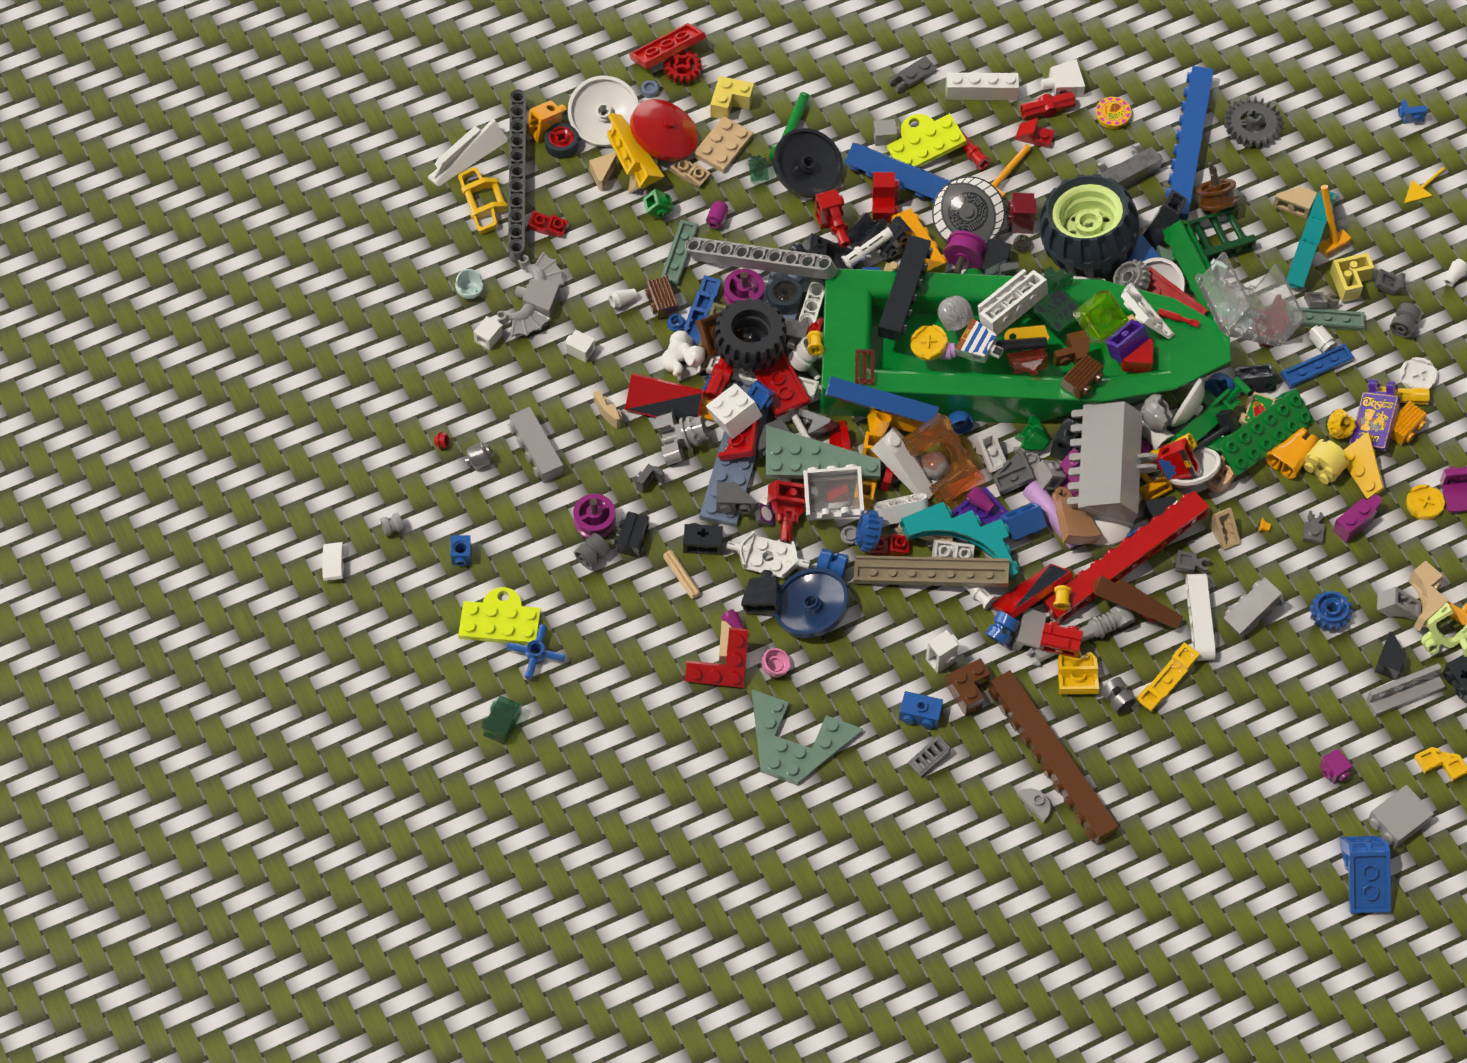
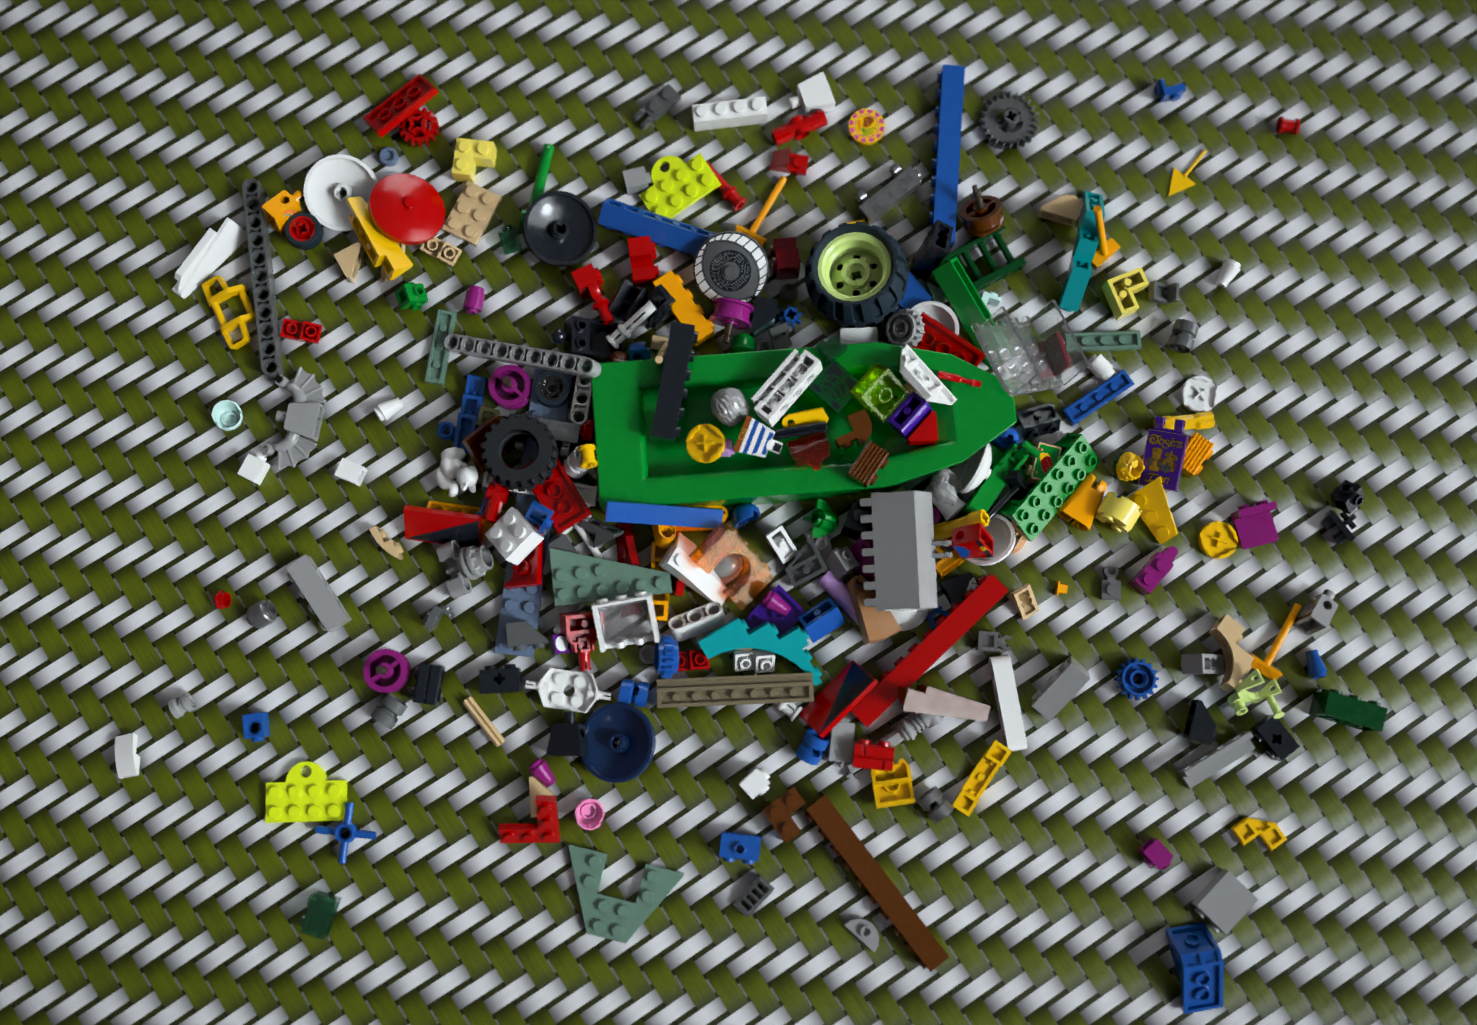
camera: 10 degrees left, 20 degrees up
reddish brown brick [644,275,679,319] -> none
clear red tile [855,349,874,386] -> none
yellow bush [1053,585,1072,610] -> none
flat silver plate [1304,292,1339,309] -> none
none -> blue gear [779,305,803,329]

